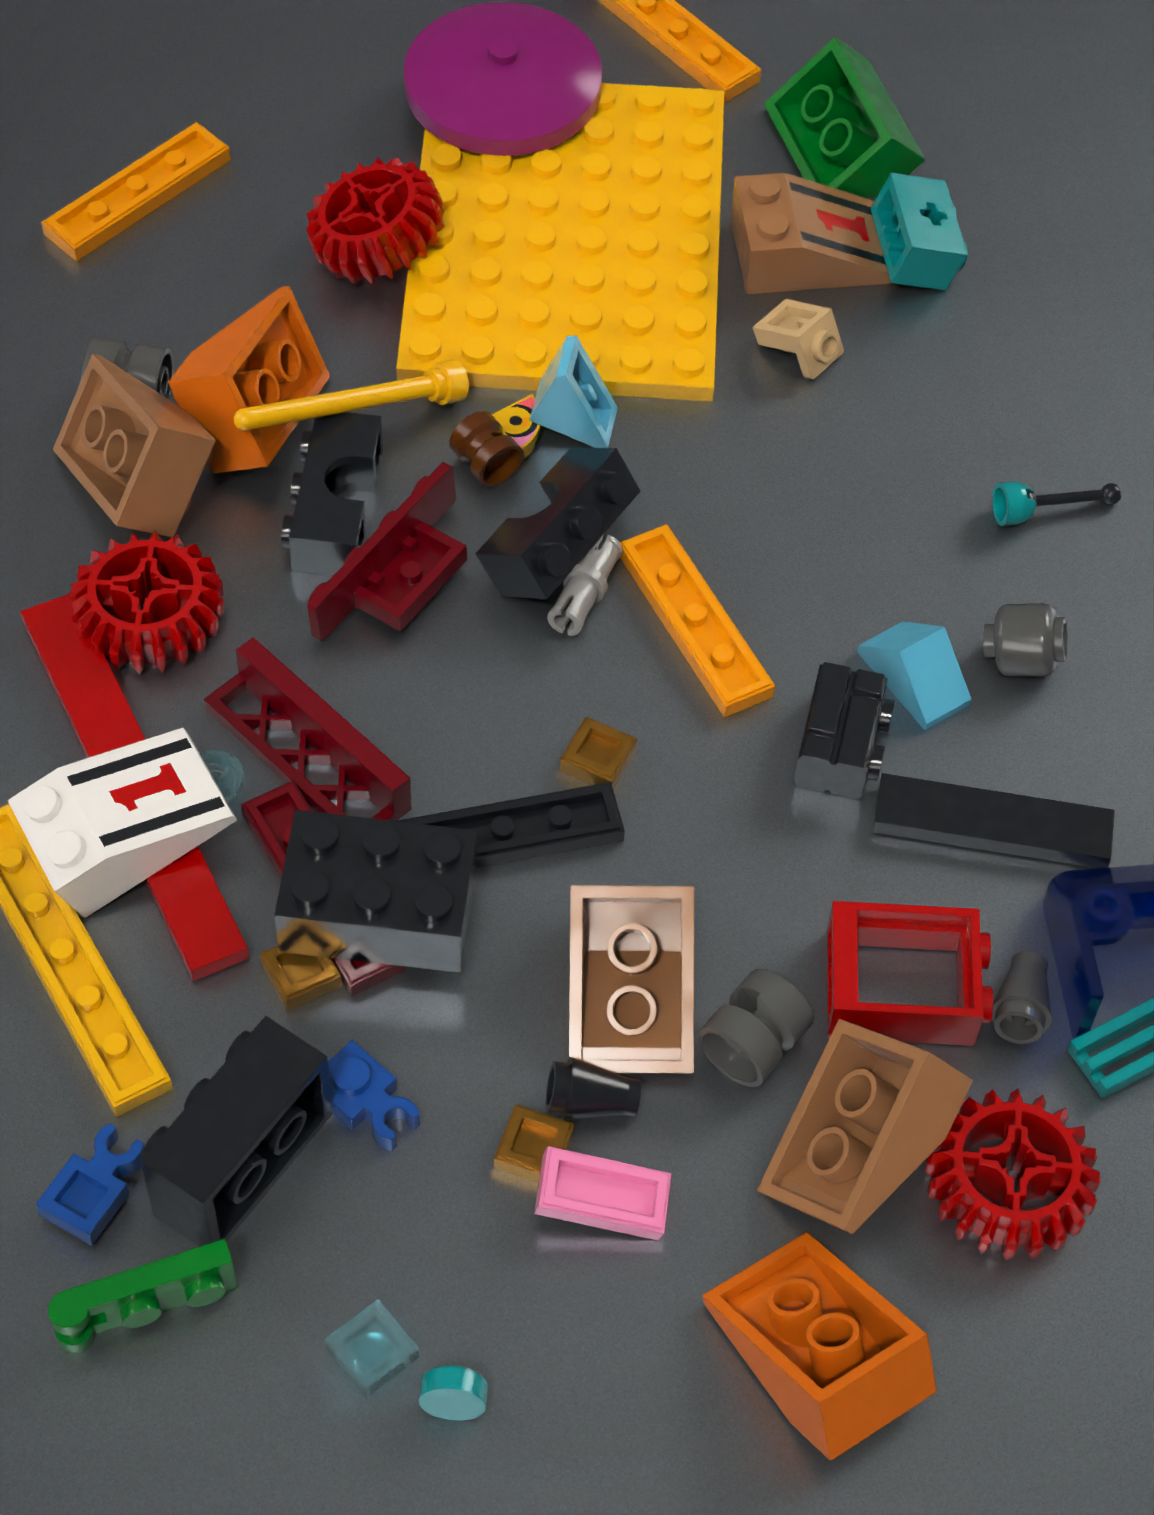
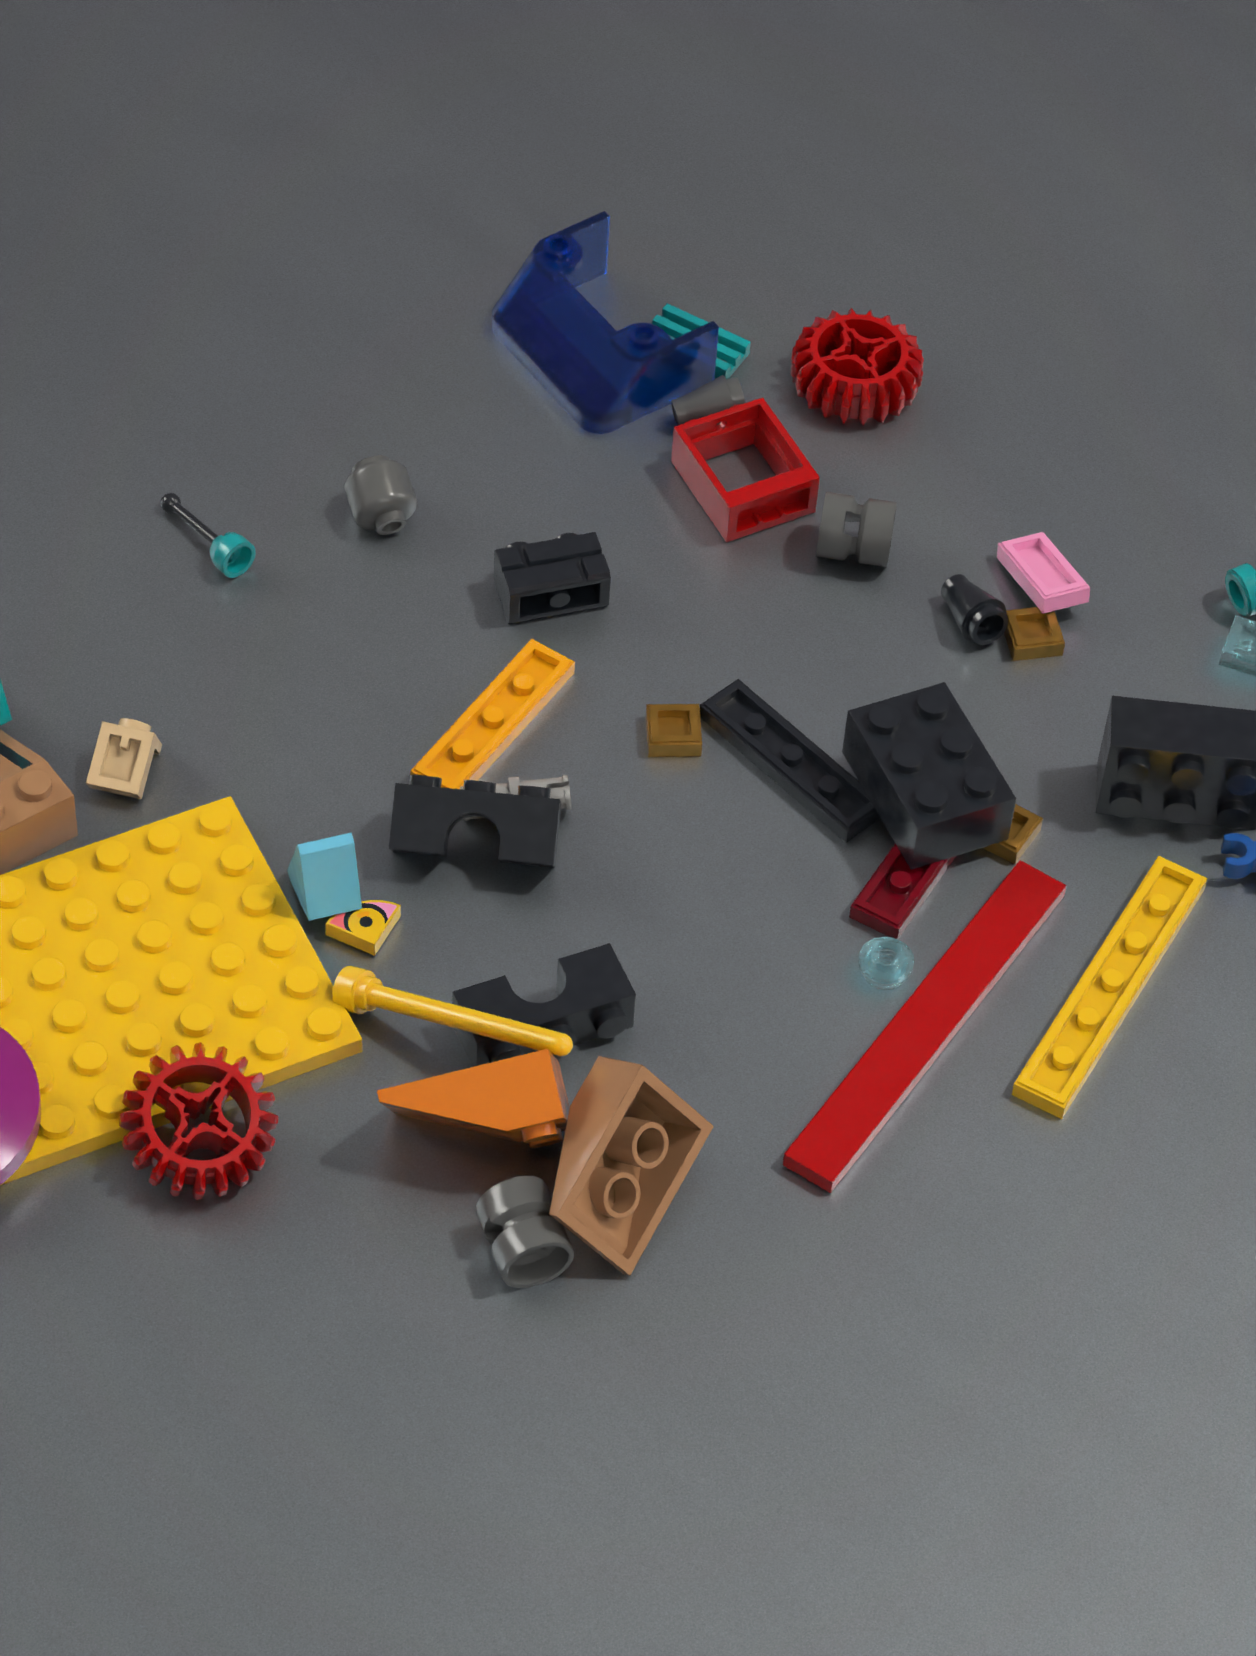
camera: 120 degrees left, 5 degrees down
white slope [8,728,237,918] -> none
light orange tile [41,122,231,262] -> none
red gear [70,530,225,675] -> none
dark red fence [204,637,412,821] -> none
dark red bracket [307,462,468,641] -> none
blue plate [328,1040,420,1151] -> none
reddish brown wheel [449,411,524,487] -> none
medium nougat slope [569,885,694,1073] -> none
orange slope [702,1232,937,1461] -> none
medium nougat slope [756,1019,973,1234] -> none
medium azure slope [857,621,971,730] -> none
black tile [873,773,1115,870] -> none

